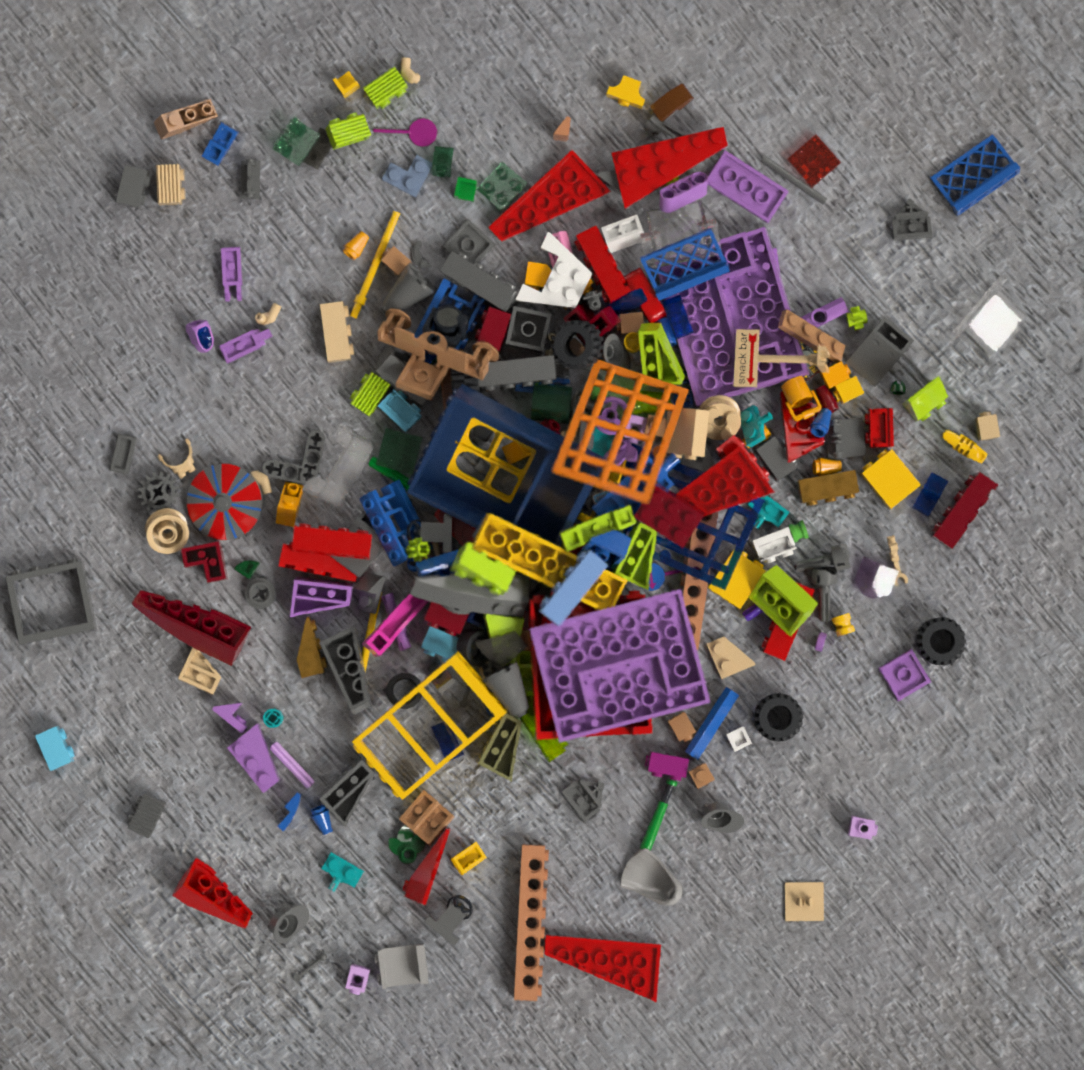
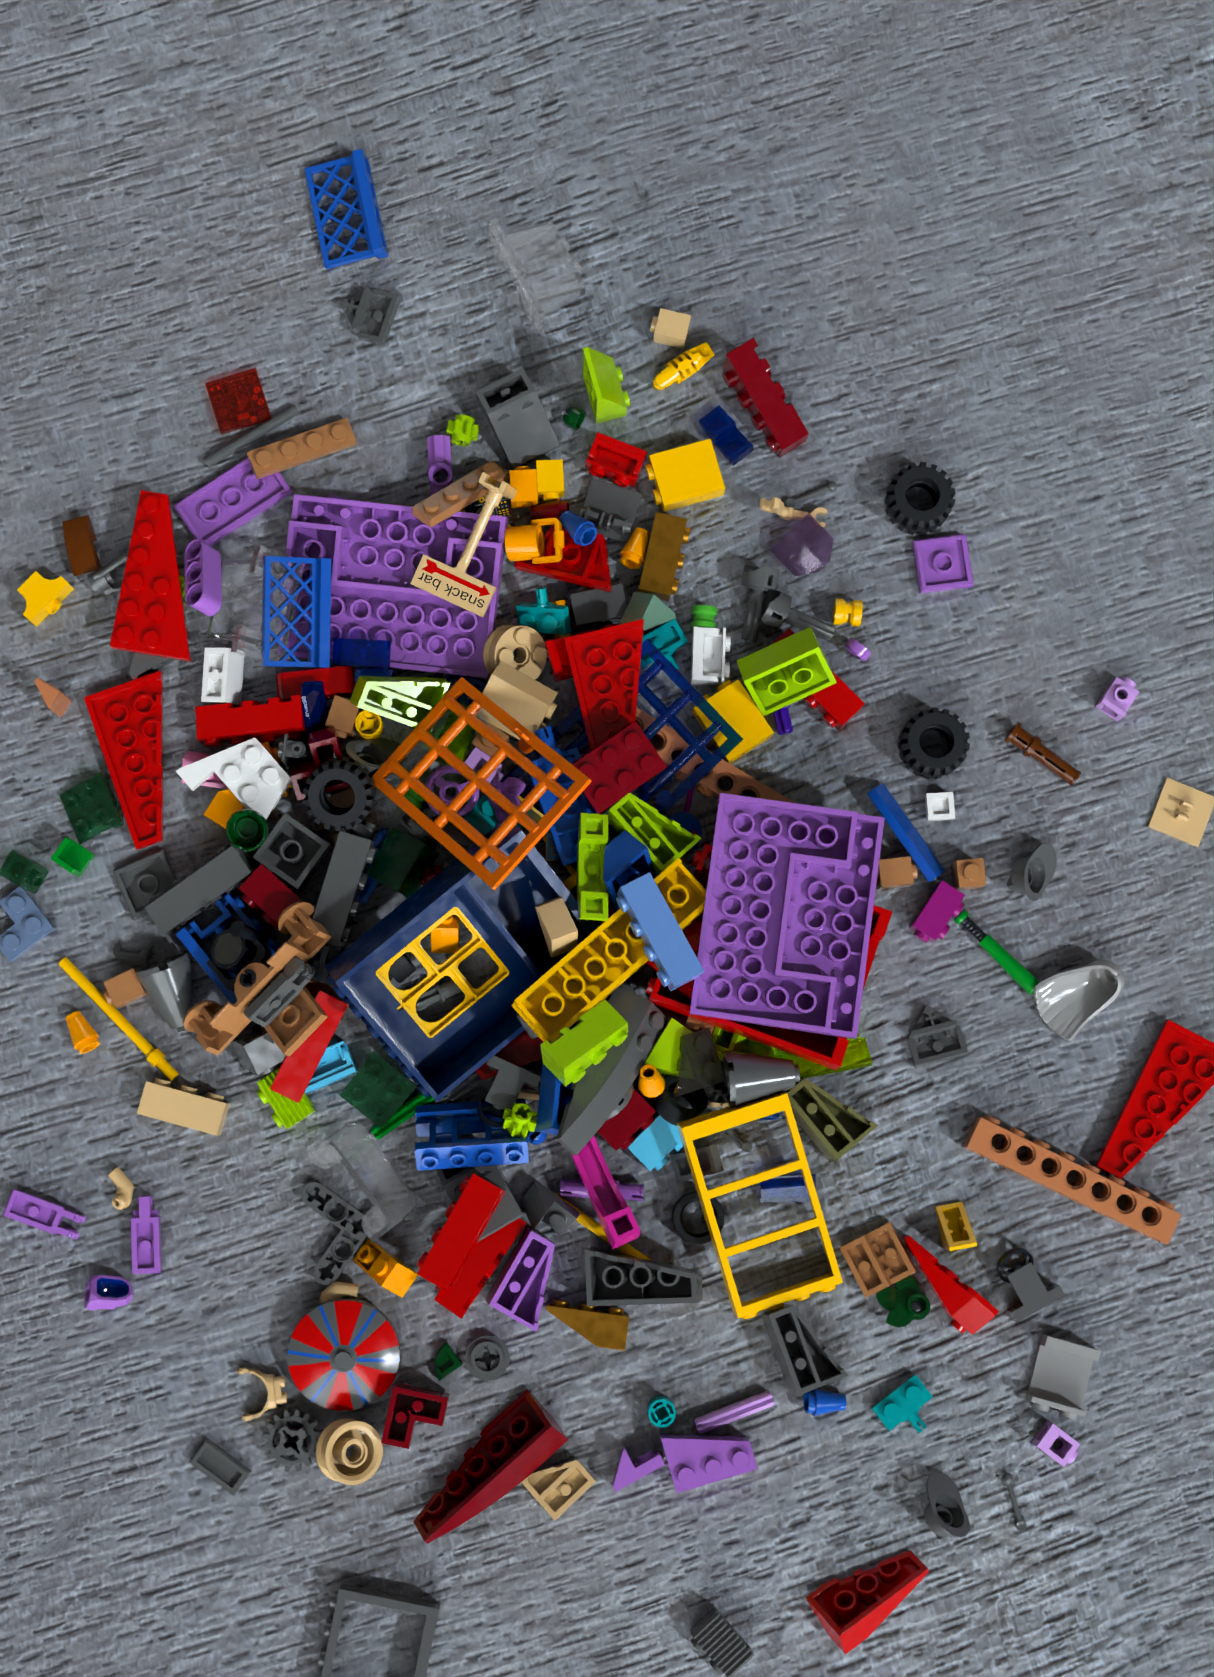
camera: 80 degrees left, 5 degrees down
blue slope [277,792,302,831] -> none
dark grey slope [680,448,715,473] -> none
tan wing [706,636,756,679] -> none
none -> dark green hair [226,809,269,852]
none -> dark grey hinge [243,957,315,1027]
none -> medium nougat plate [247,418,357,479]
none -> red sticker [270,991,348,1103]
none -> tan slope [535,896,578,958]
none -> sand green slope [619,592,676,631]
none -> light orange cone [638,1064,665,1098]
none -> dark grey hinge [785,481,838,508]
none -> reddish brown pin [1004,722,1081,786]

